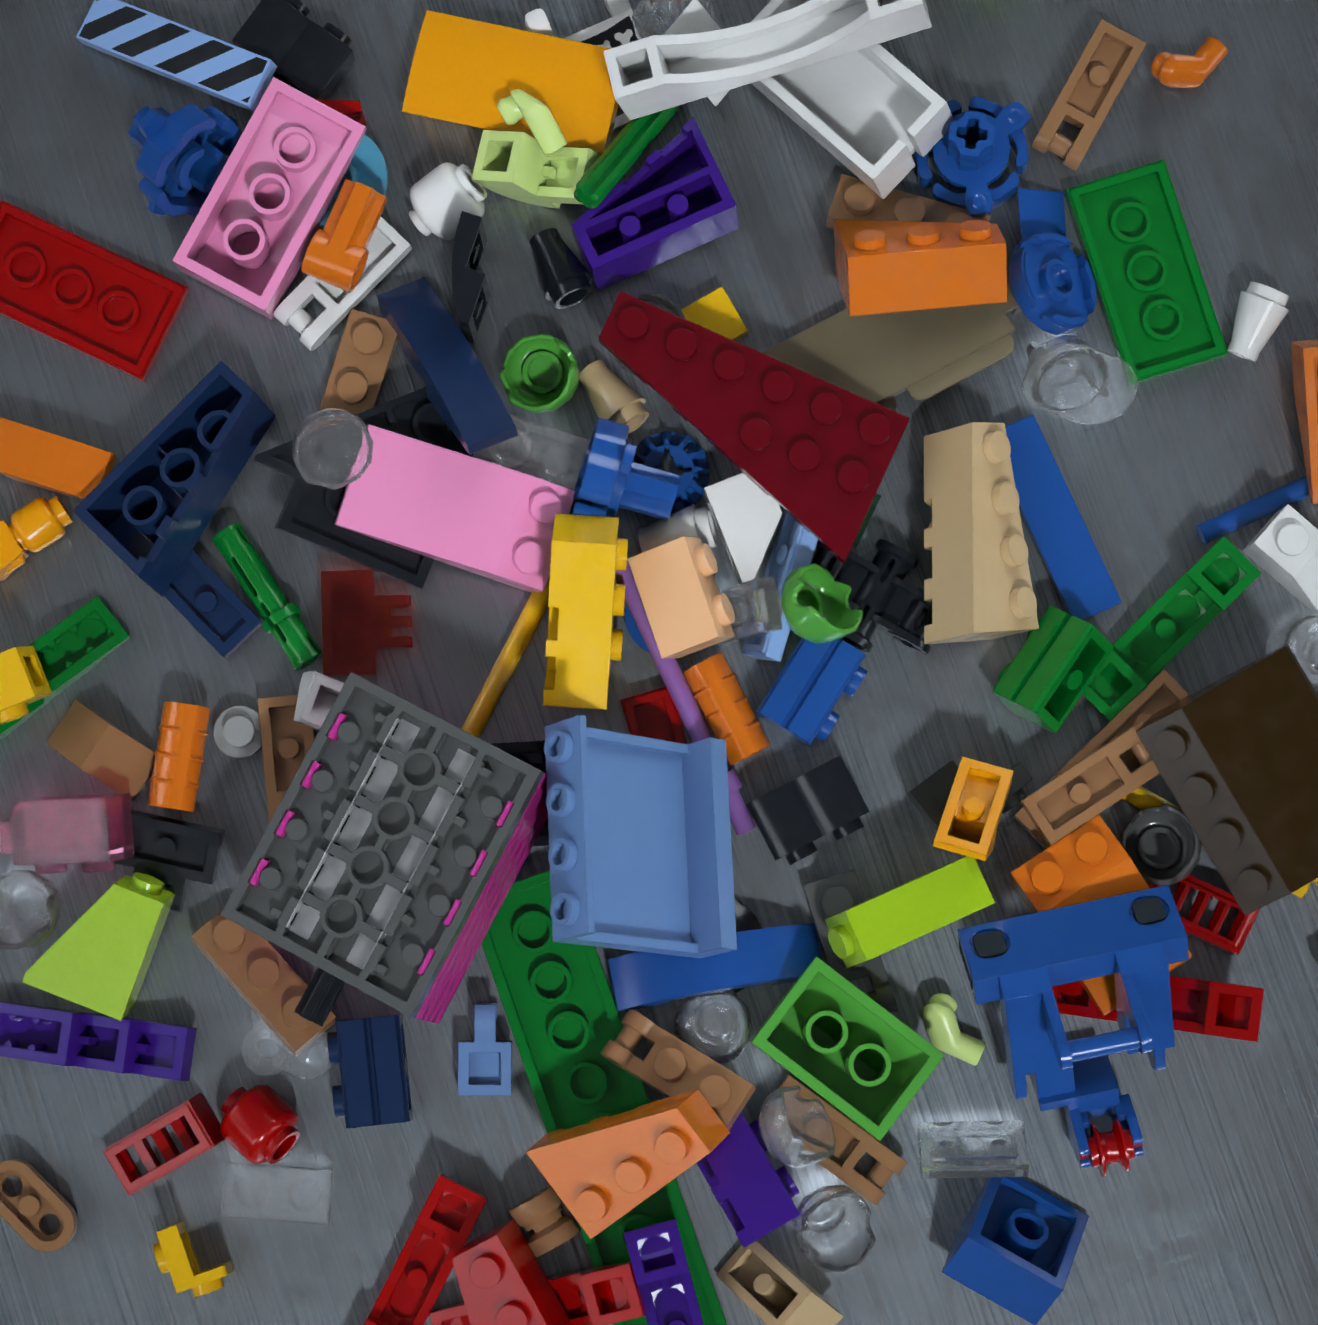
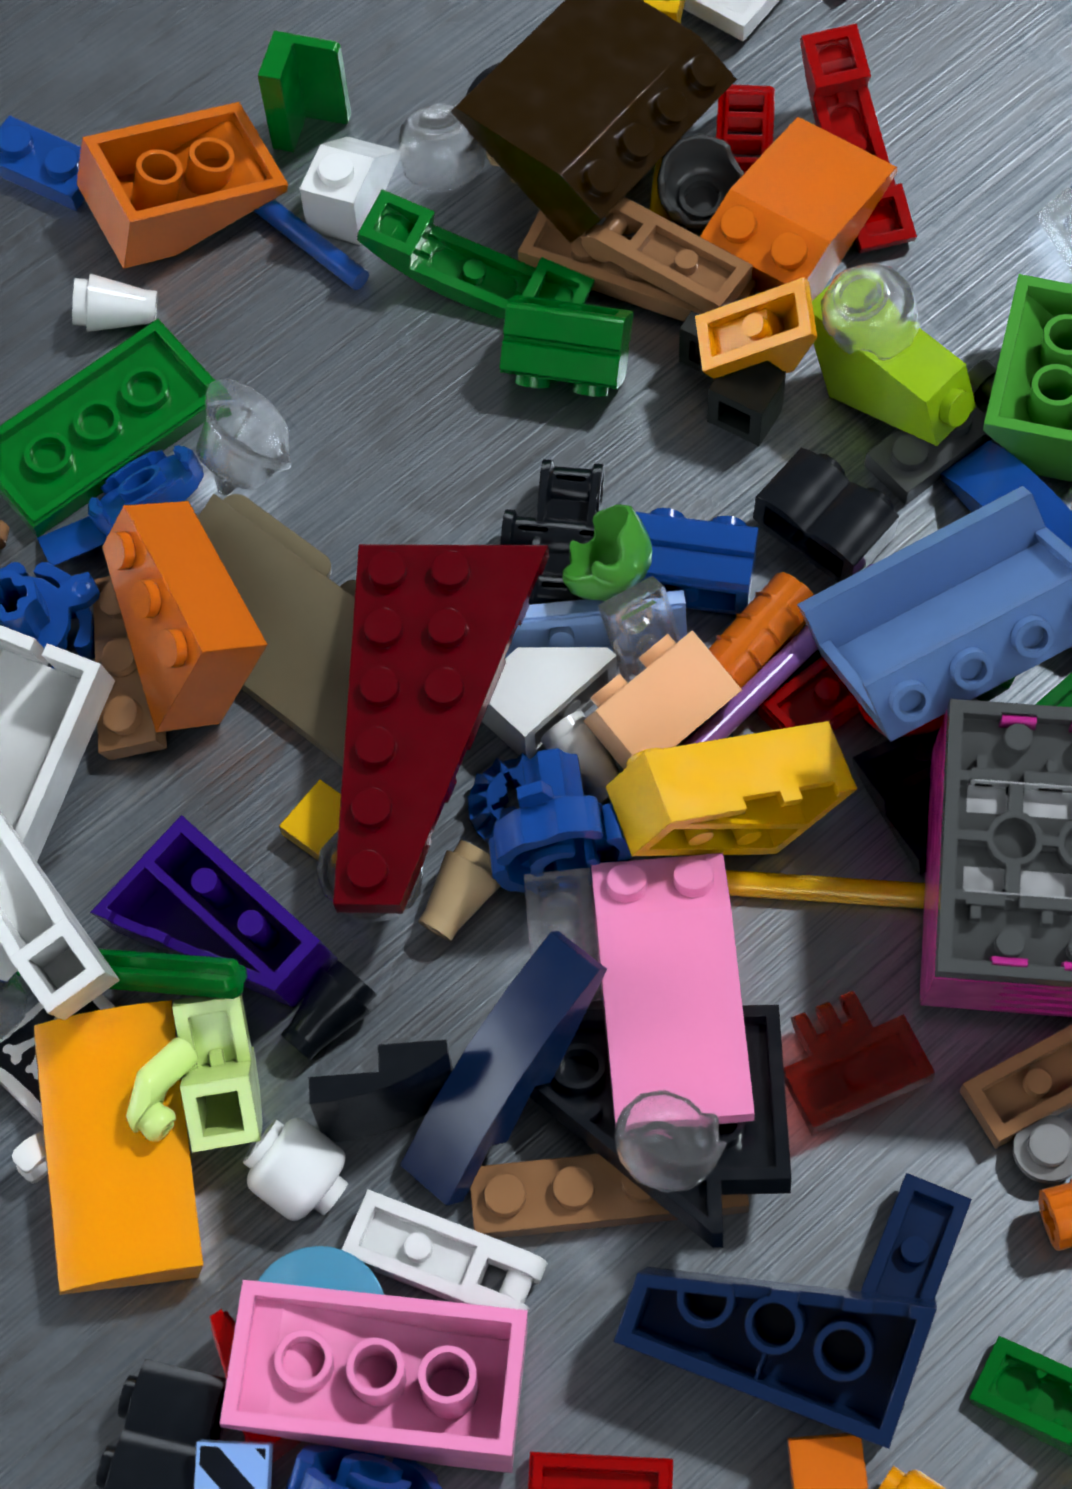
camera: 105 degrees left, 20 degrees down
green pin [211,523,324,671] -> none
white slope [294,671,344,730] -> none
orange piece [301,179,388,293] -> none
bright green hair [499,333,579,414] -> none
yellowish green arm [922,993,986,1066] -> none
tan wedge [924,422,1039,644] -> none
blue container [957,885,1189,1177] -> none
blue tile [1005,414,1122,620] -> none
none -> clear hair [821,263,920,360]

